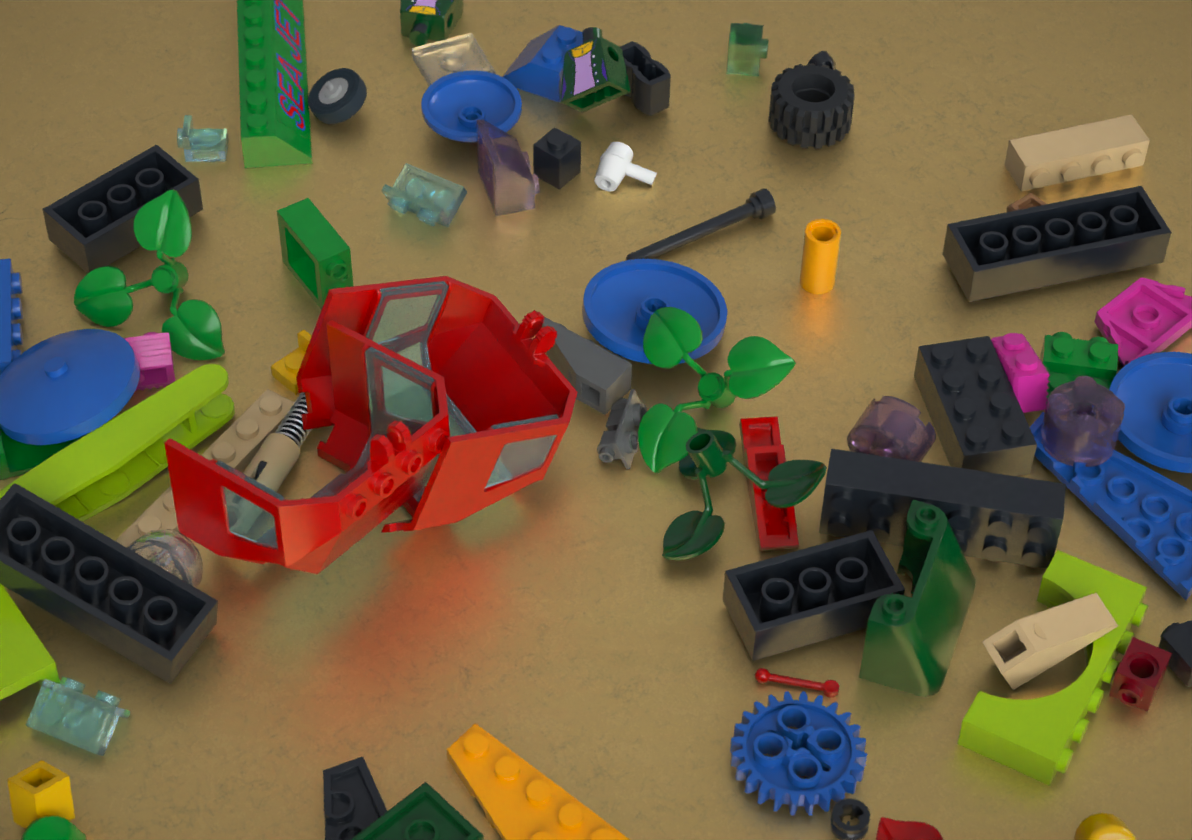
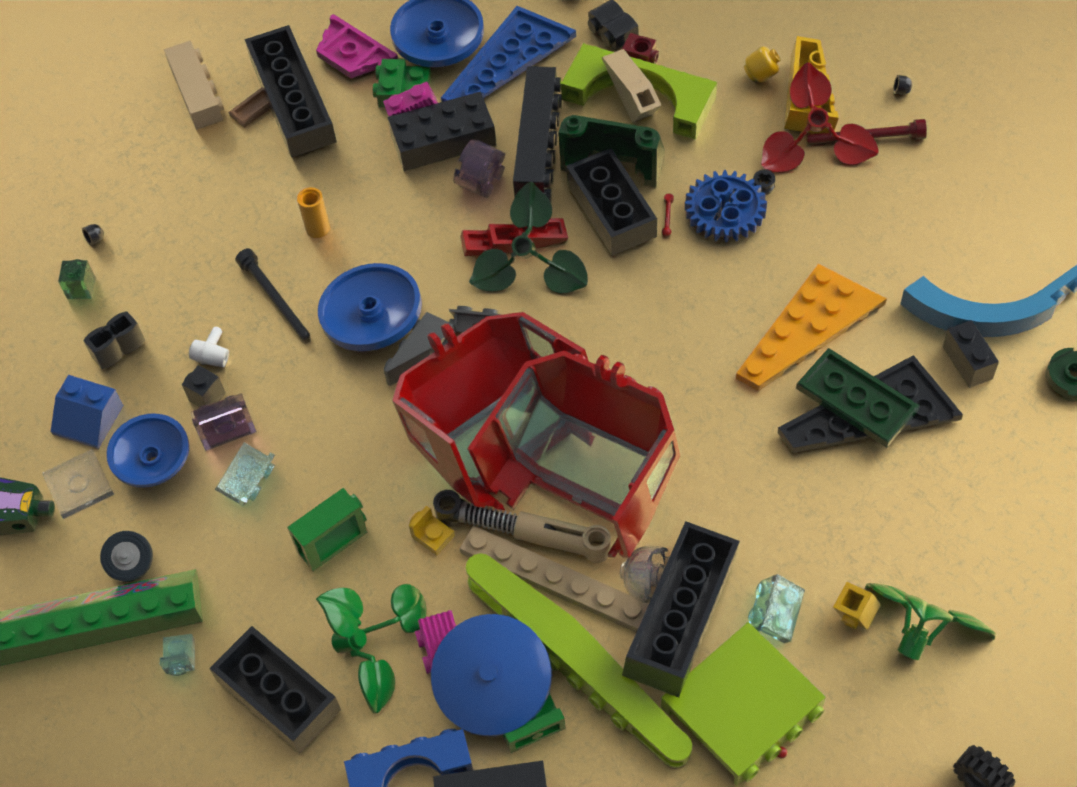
camera: 90 degrees left, 10 degrees up
dark green torso [560,27,630,113] -> none
green plant [638,307,796,474] -> none
black tyre [769,63,855,149] -> none
clear purple brick [1041,376,1125,467] -> none

